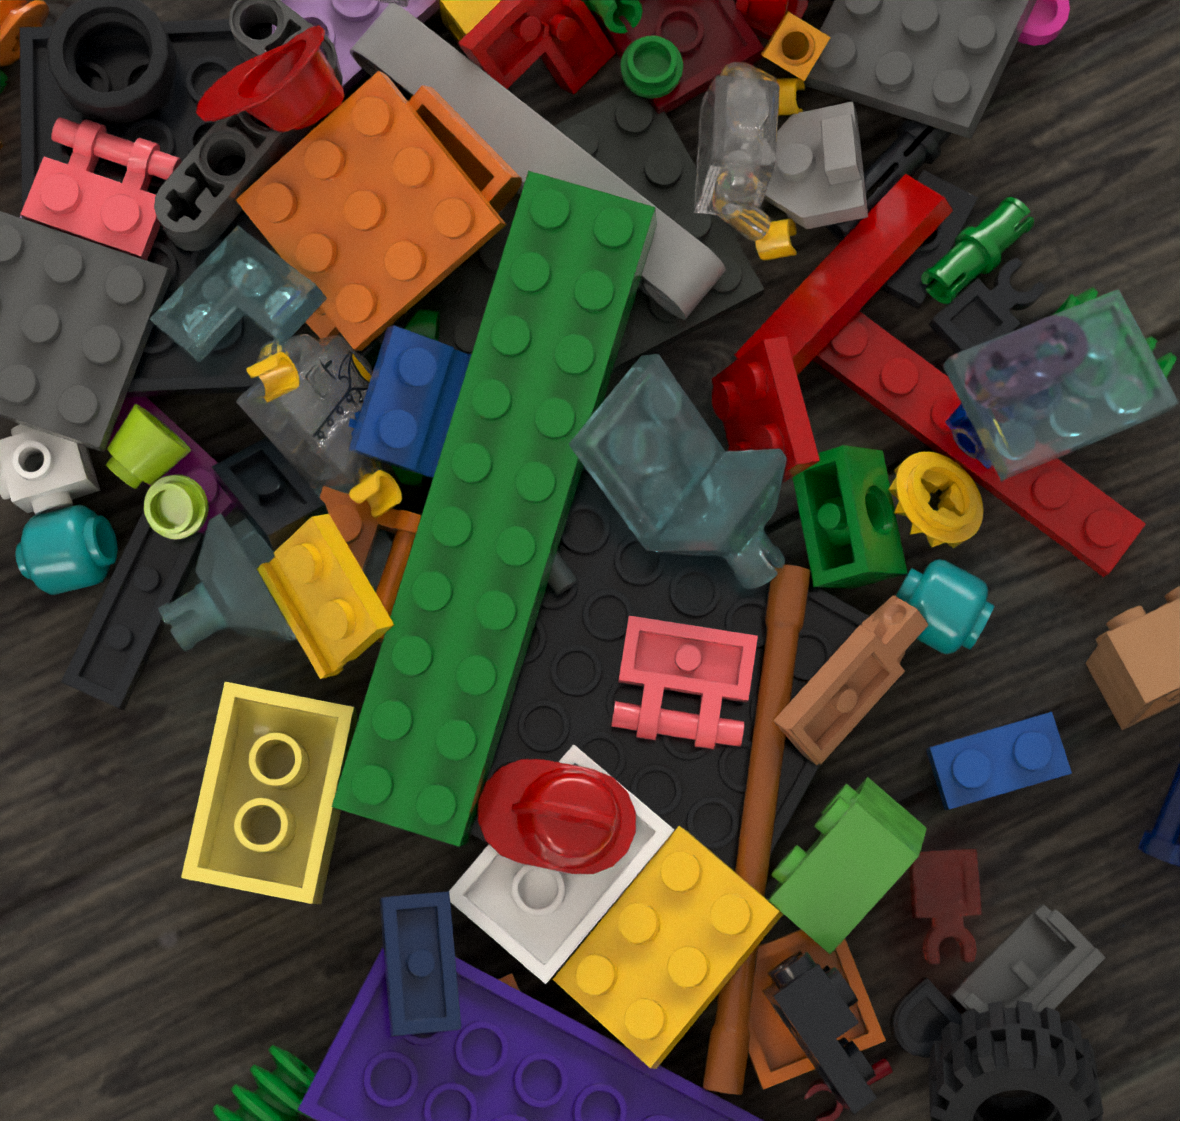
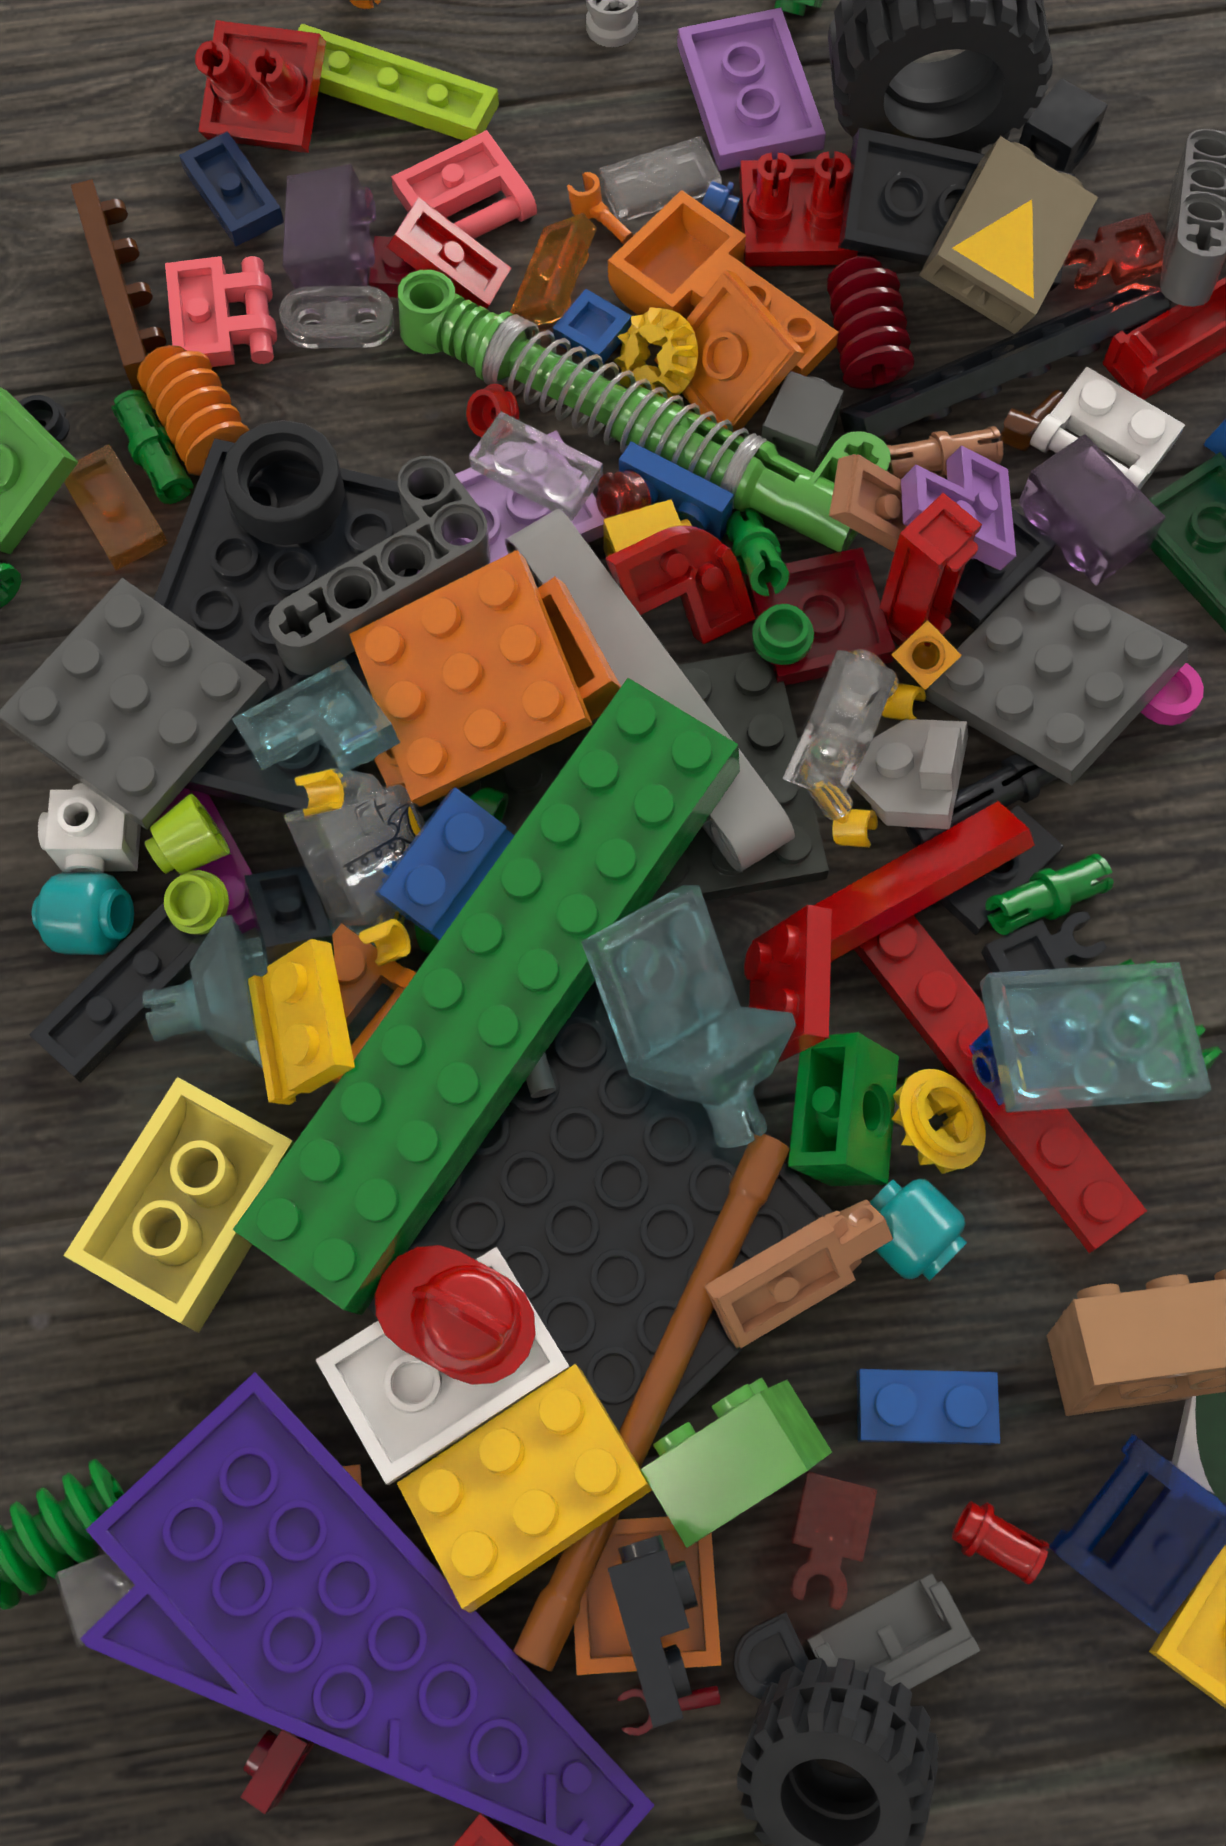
camera: 20 degrees right, 10 degrees down
coral plate [20,117,182,261] -> none
red piece [196,25,345,133] -> none
dark blue plate [380,891,461,1037] -> none
coral plate [611,616,758,749] -> none
clear purple beam [965,315,1088,409] -> none
none -> red pin [952,1501,1049,1585]

